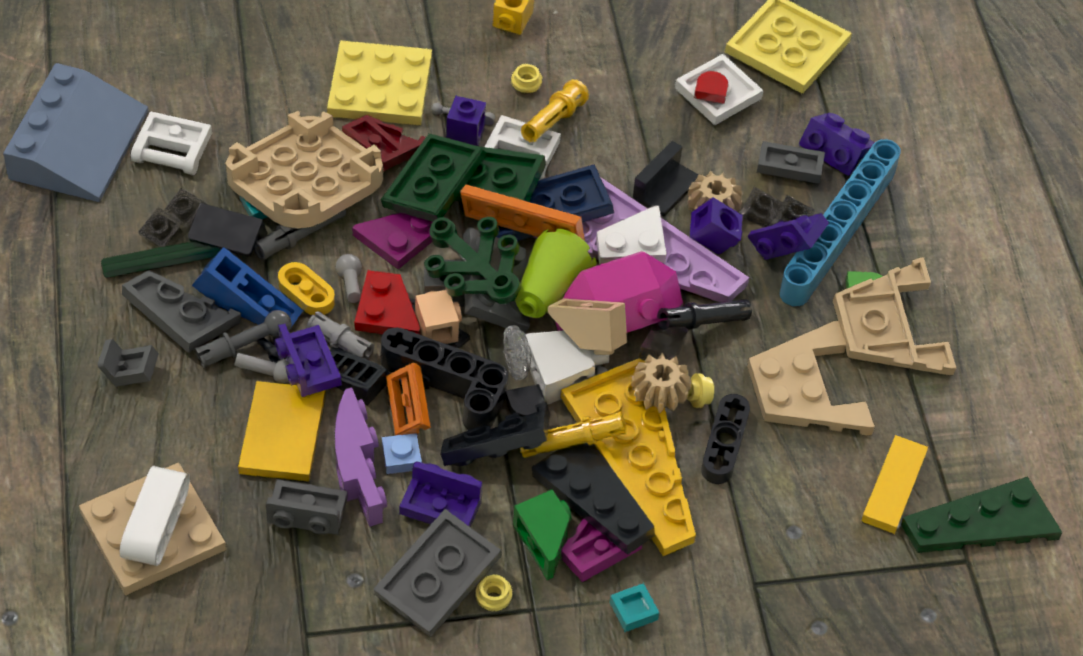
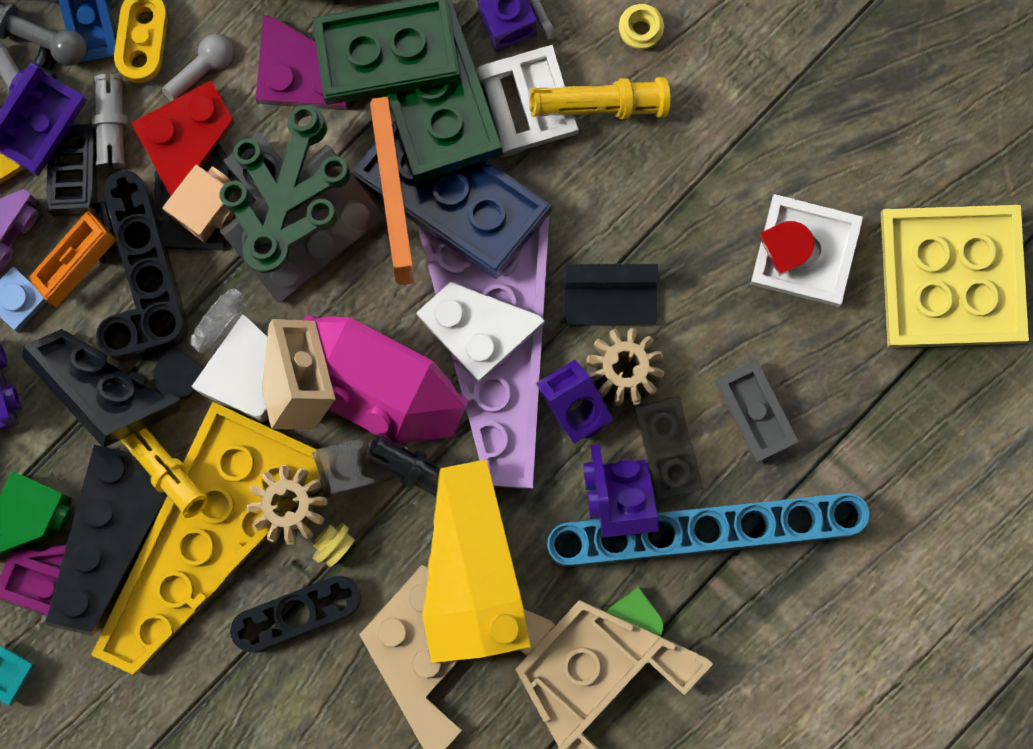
camera: 60 degrees right, 30 degrees up
lime cone [515,228,597,318] -> none
dark purple bracket [799,113,874,176] -> none
none -> yellow wedge [422,459,531,663]

